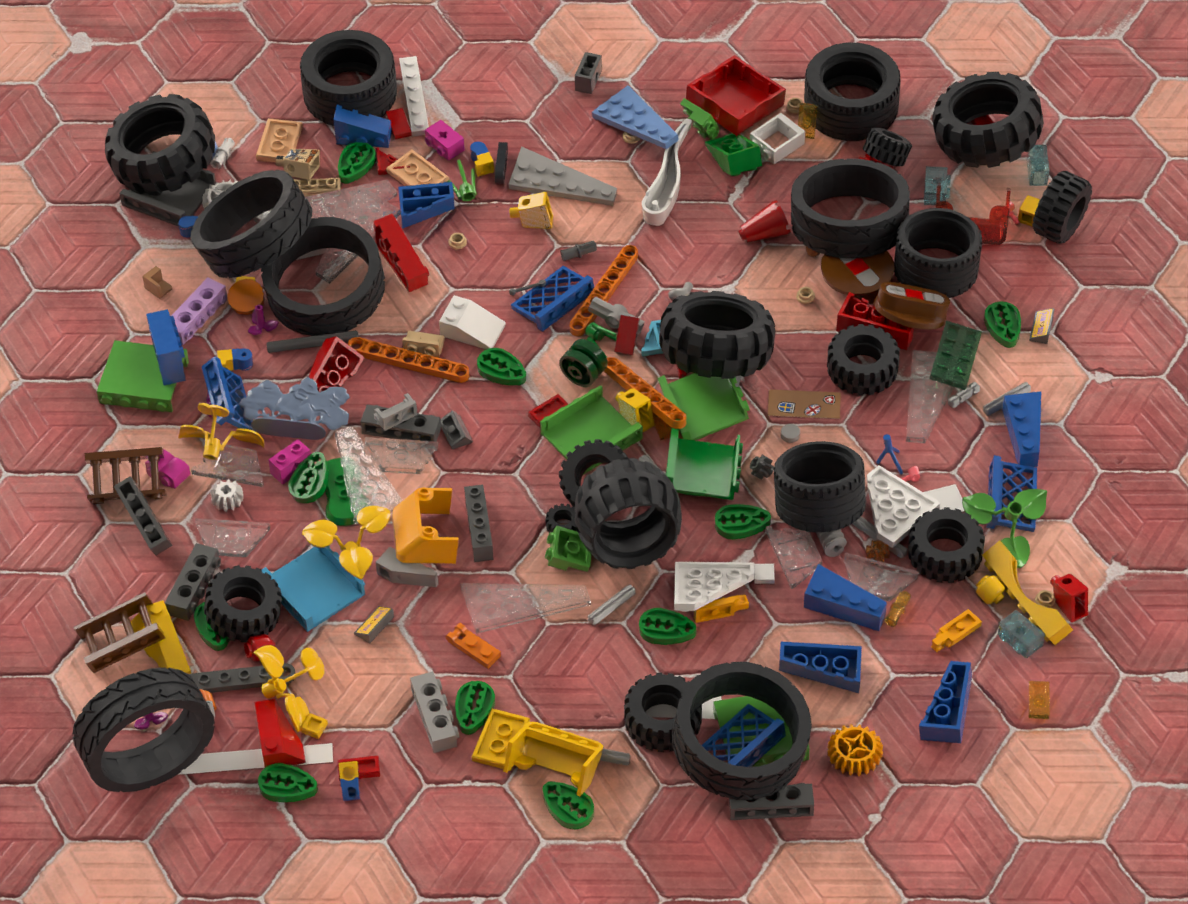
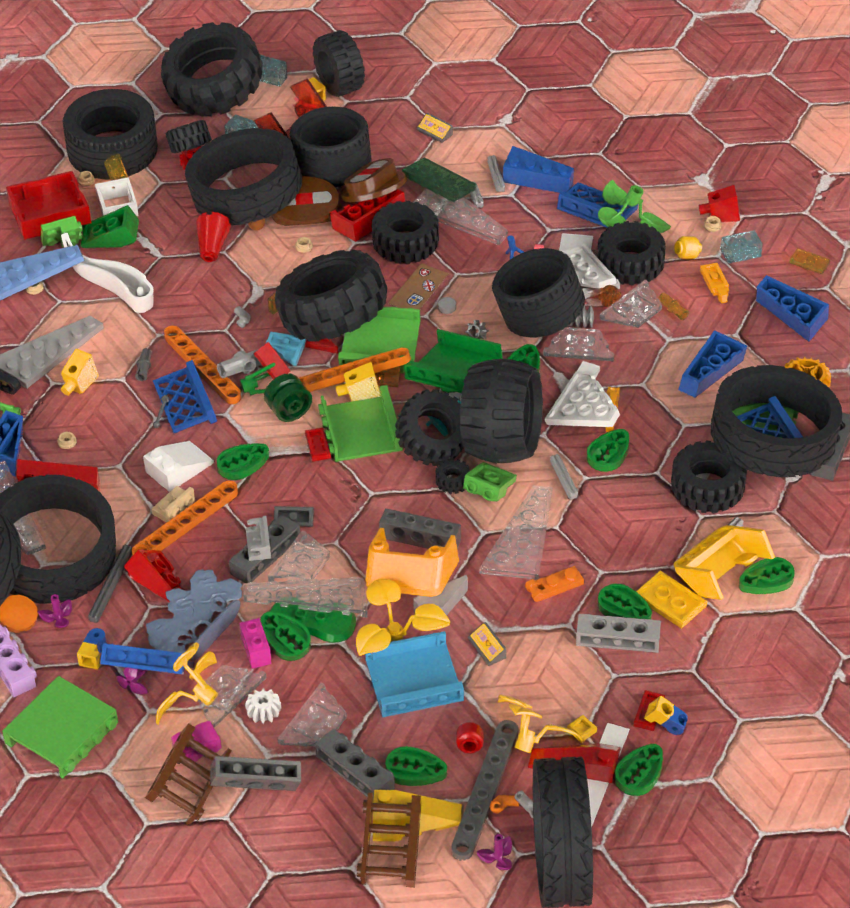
camera: 65 degrees left, 5 degrees down
blue wedge [146,309,186,385] -> none
black tyre [204,565,282,642] -> none
blue wedge [804,564,887,631] -> none
yellow arch [982,541,1073,645] -> none
green piece [984,301,1021,348] -> none

